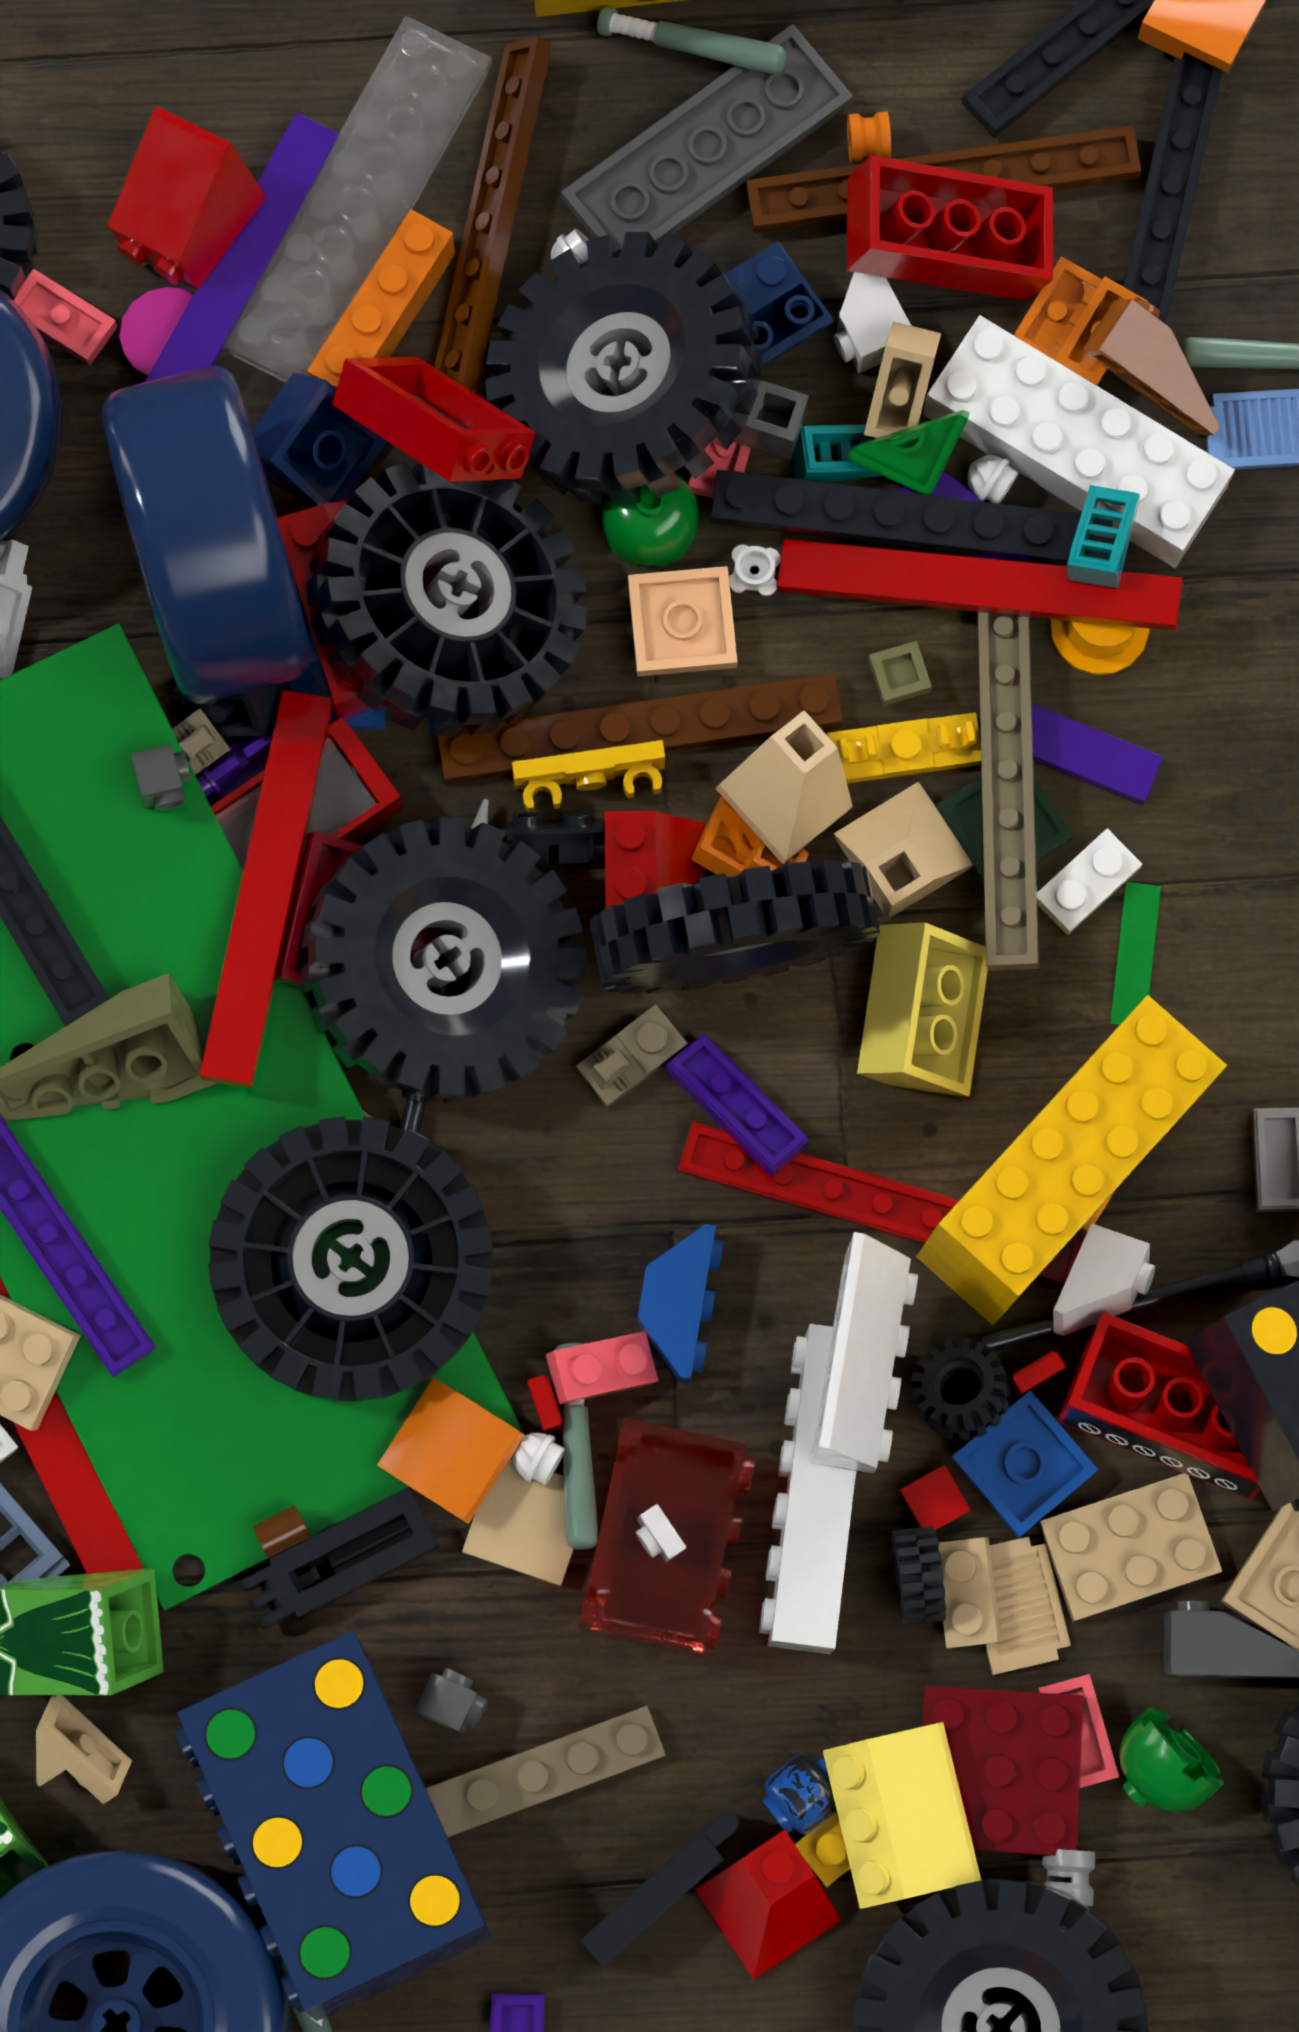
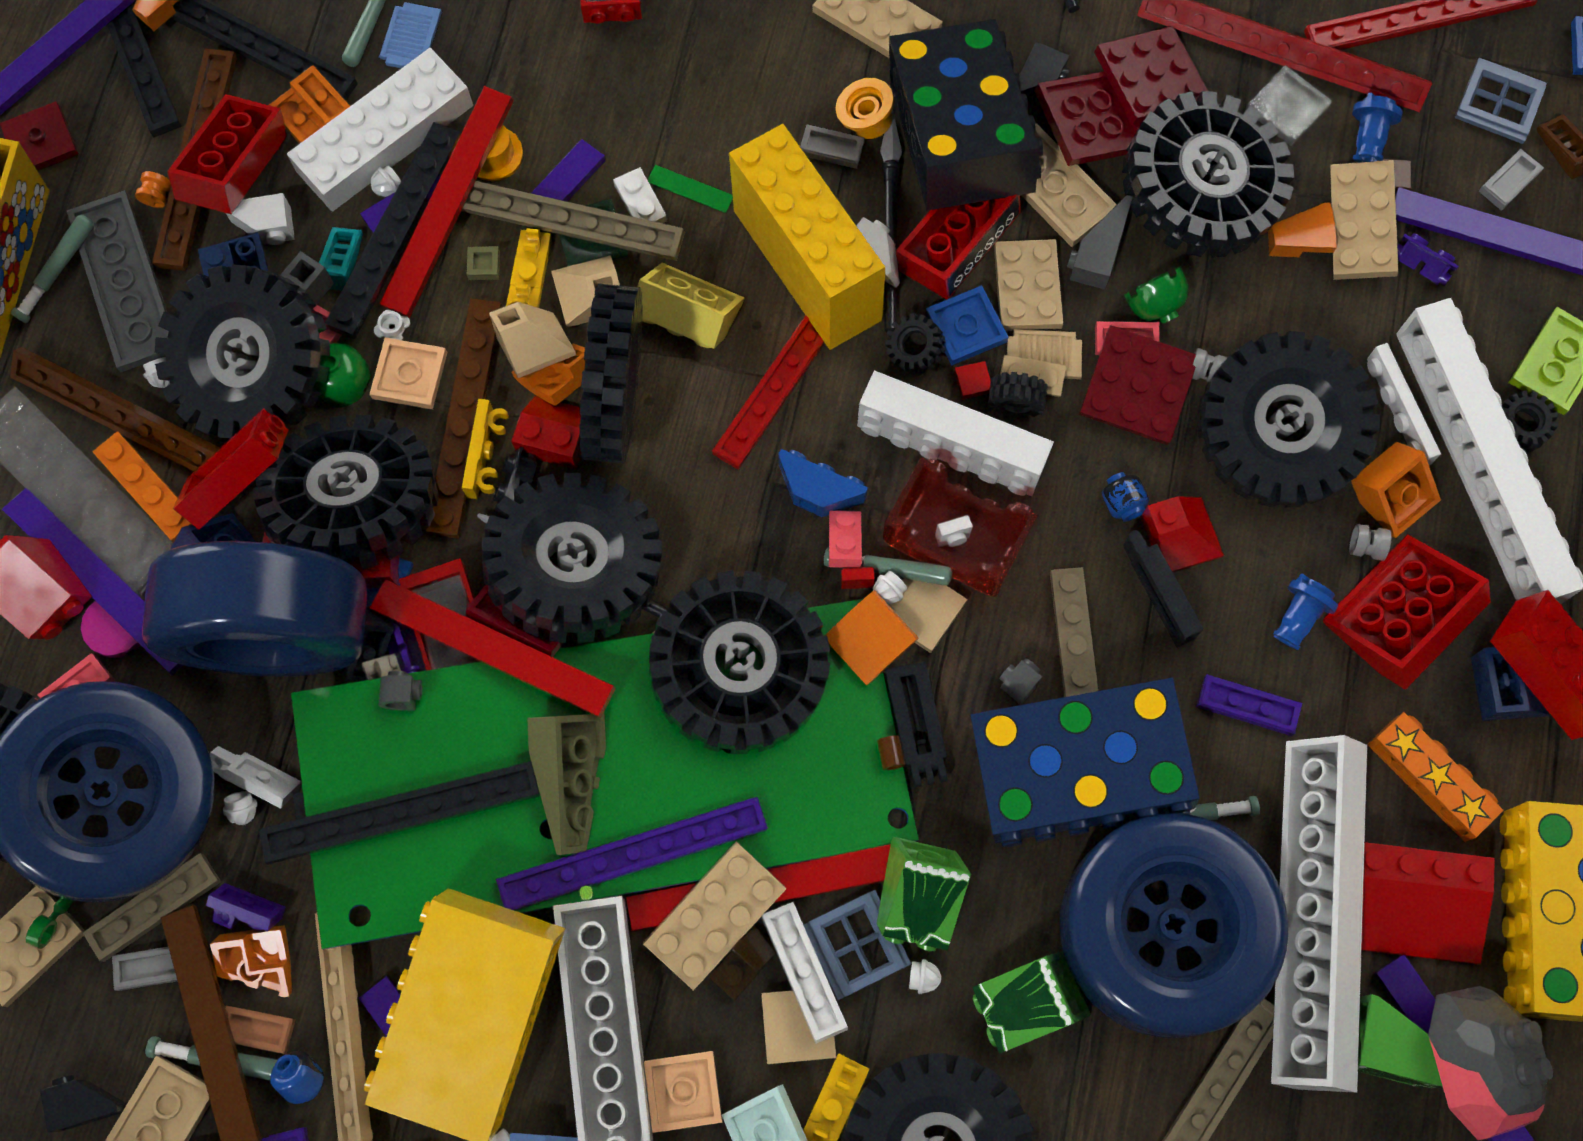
camera: 70 degrees left, 5 degrees down
tan slope [36,1695,132,1804] -> none
dark tan hinge [576,1004,688,1109] -> none
dark purple tile [666,1033,810,1177] -> none
yellow plate [795,1813,850,1888] -> none
white slope [811,1232,918,1473] -> none
light yellow slope [823,1722,981,1909] -> none
green tile [846,410,970,495] -> none
tan brick [864,321,941,438] -> none
red tile [1008,1351,1066,1399] -> none
teal slope [1067,485,1140,589] -> none
slope [1082,297,1220,435] -> none

